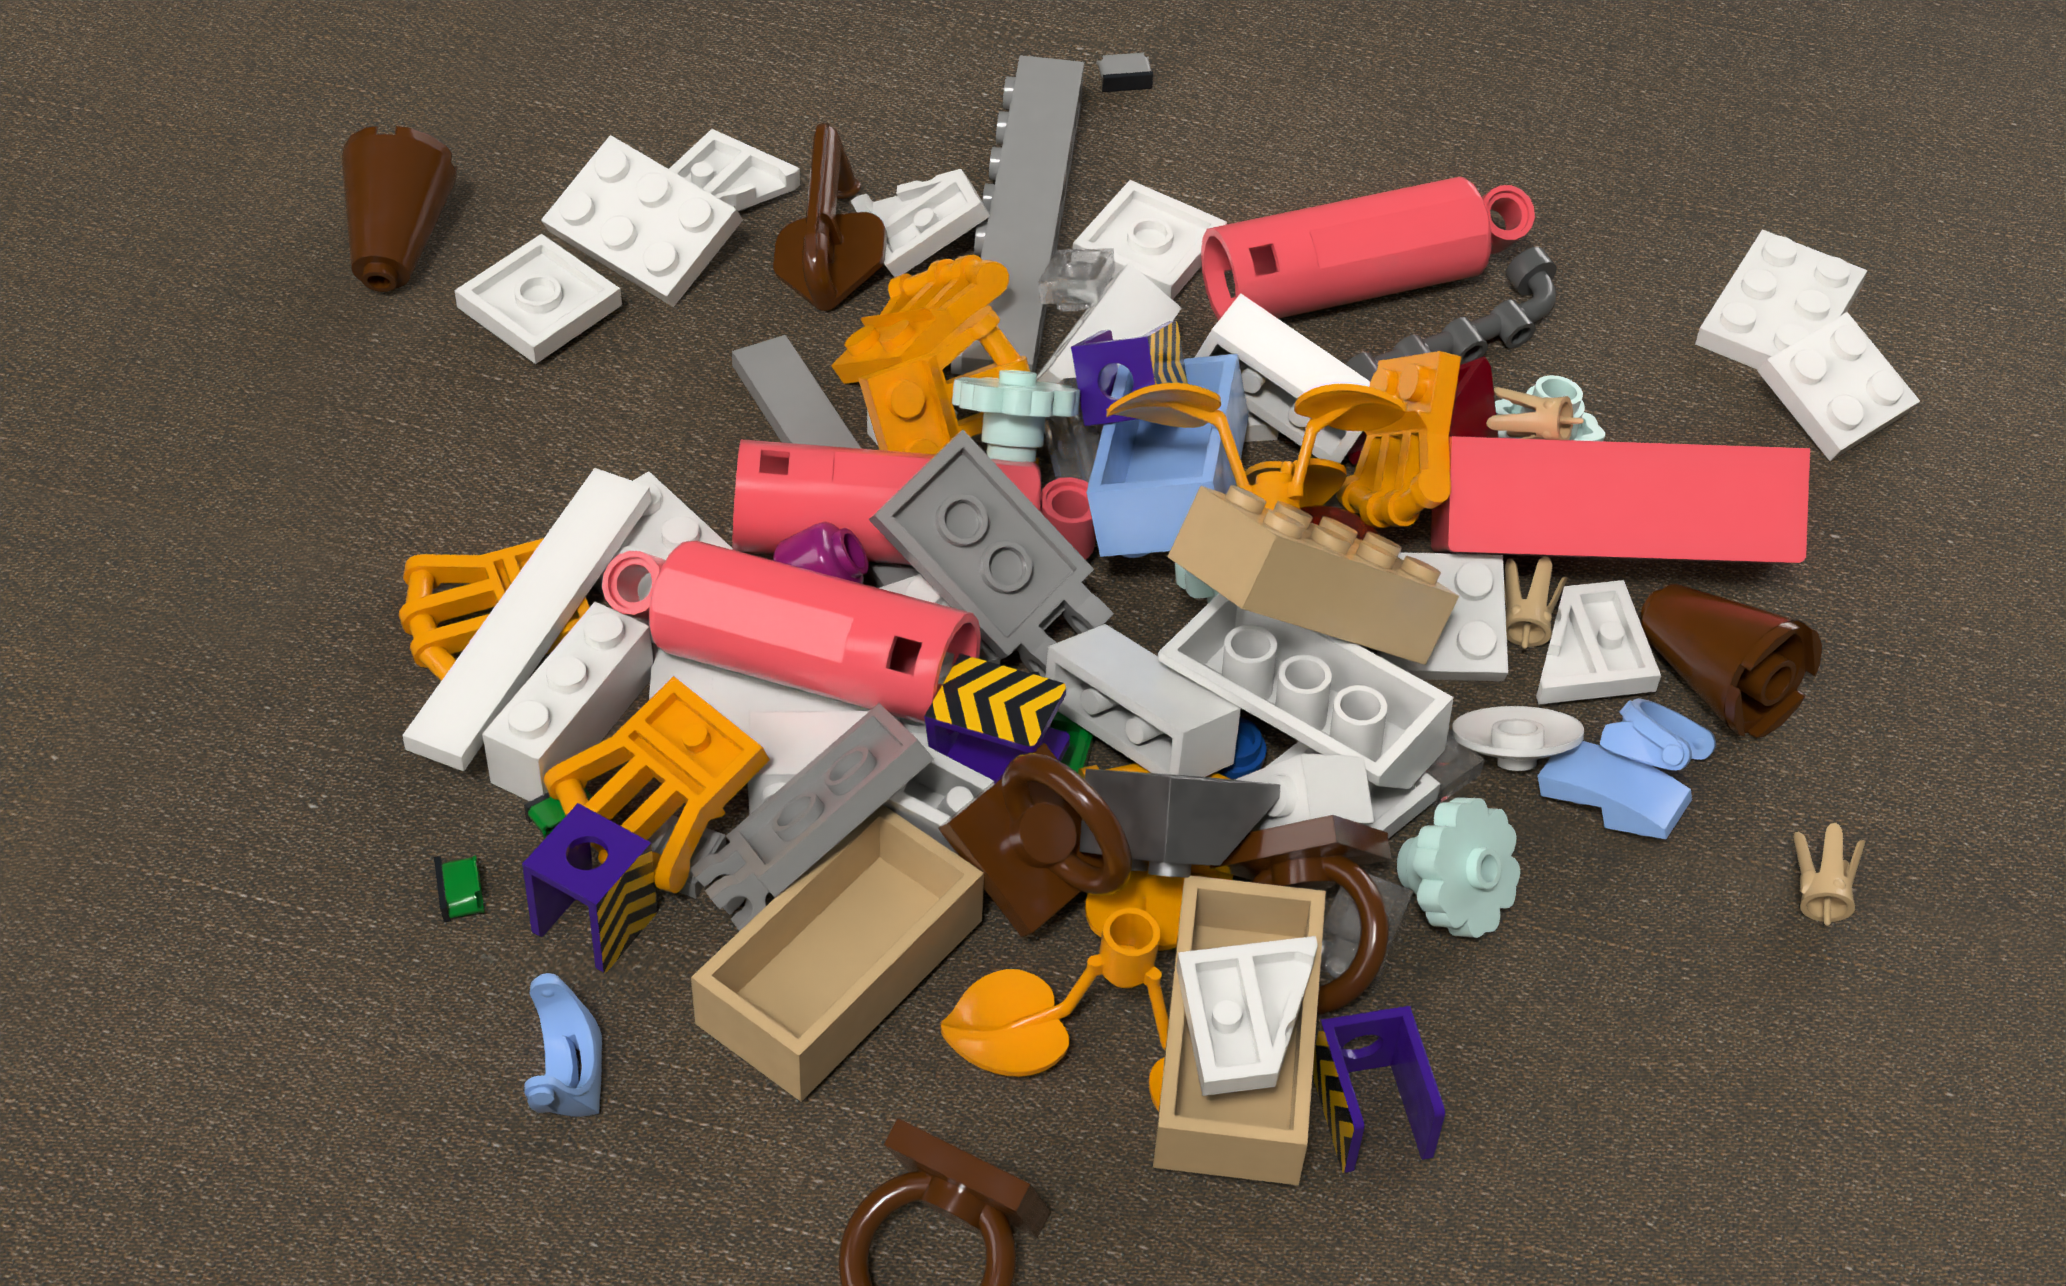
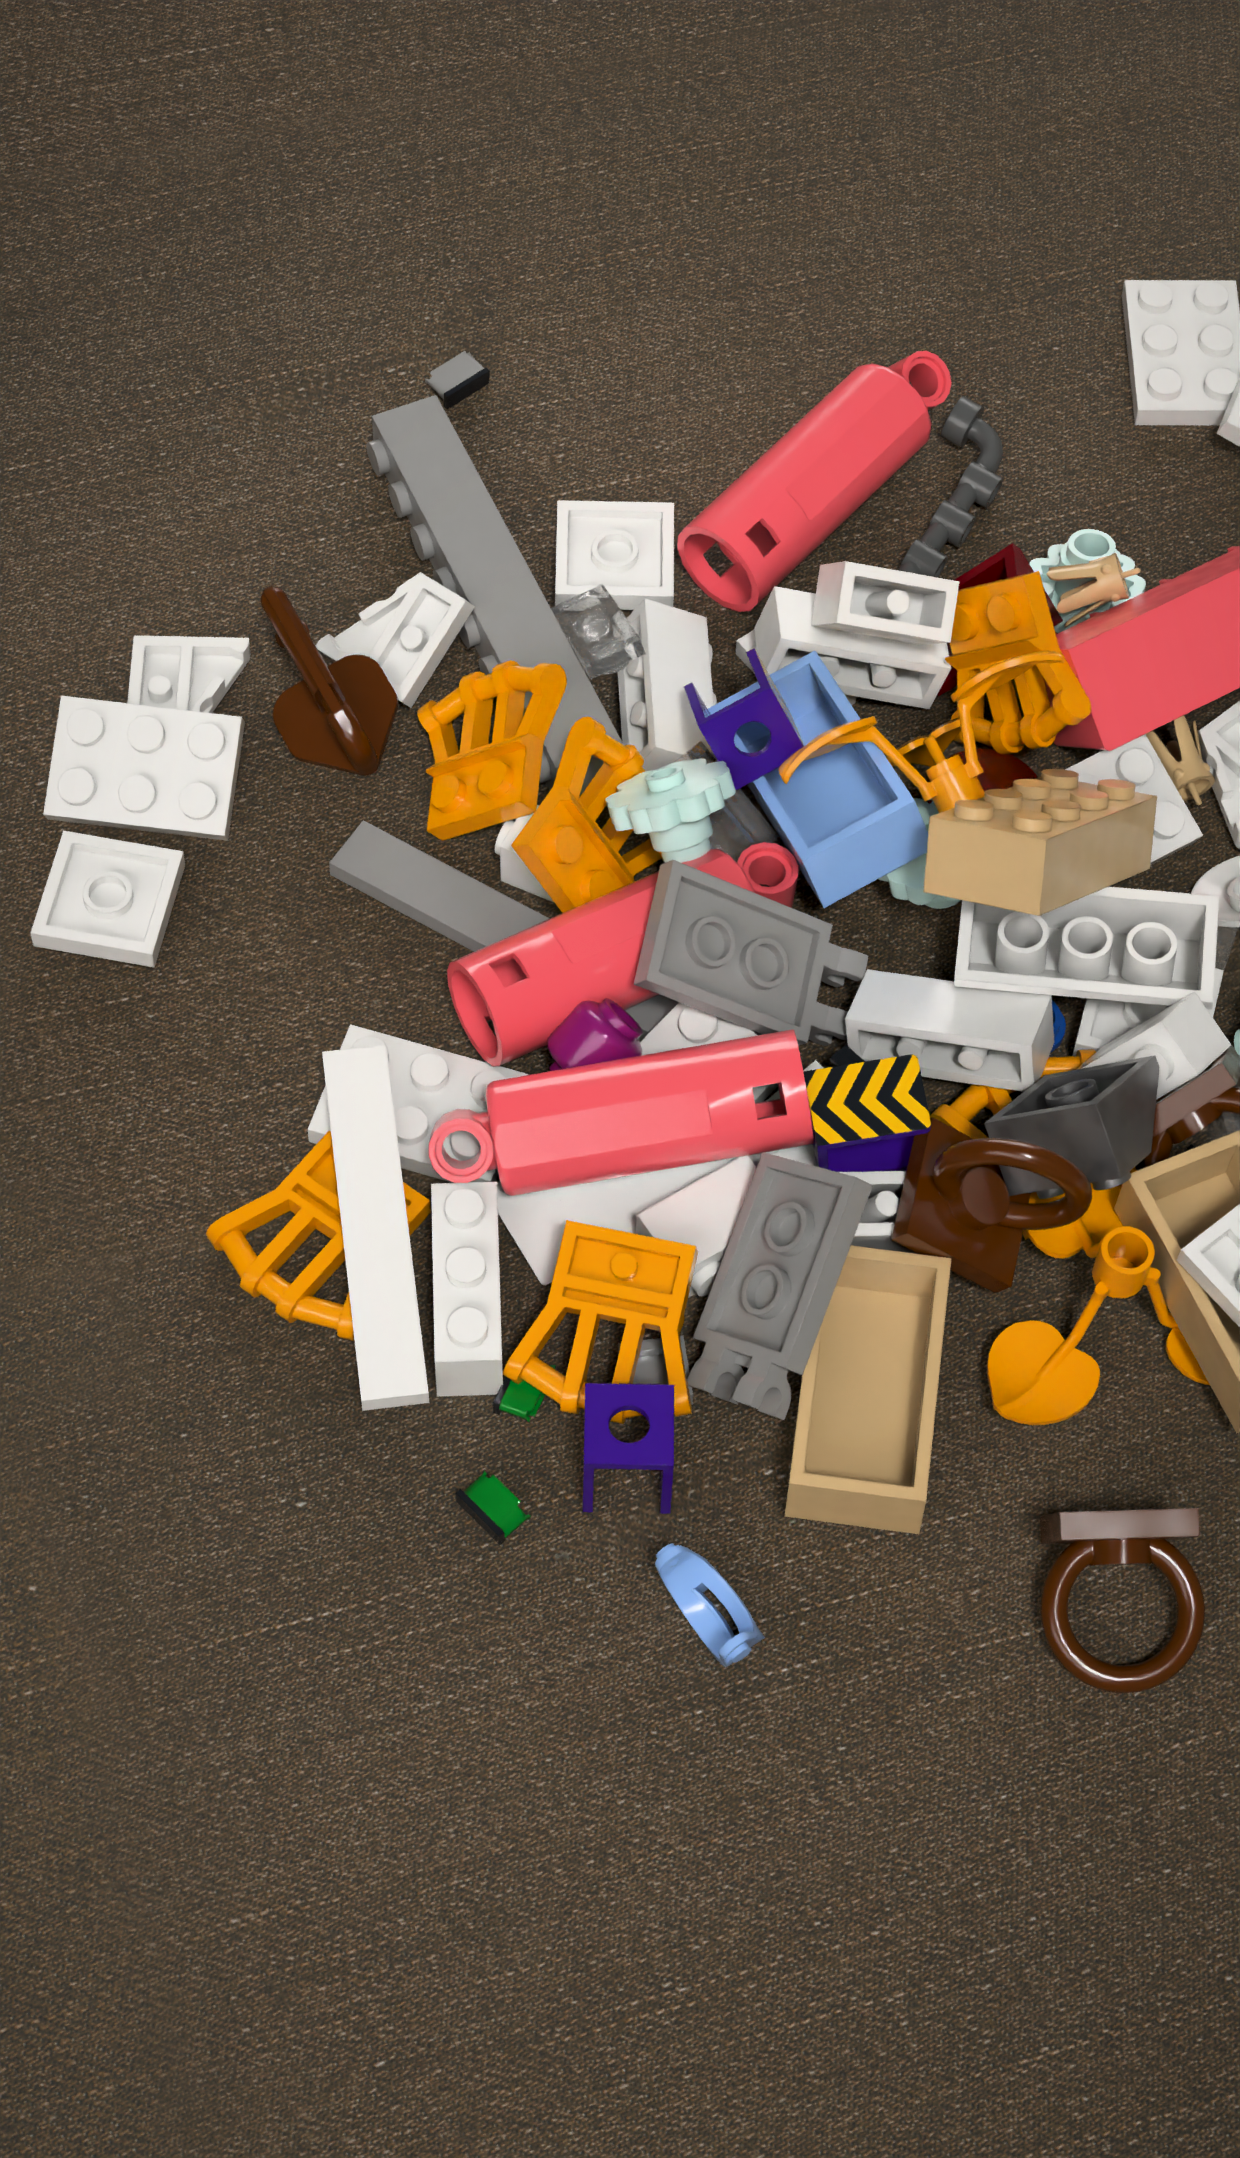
camera: 30 degrees left, 10 degrees up
none -> white brick [811,561,960,645]

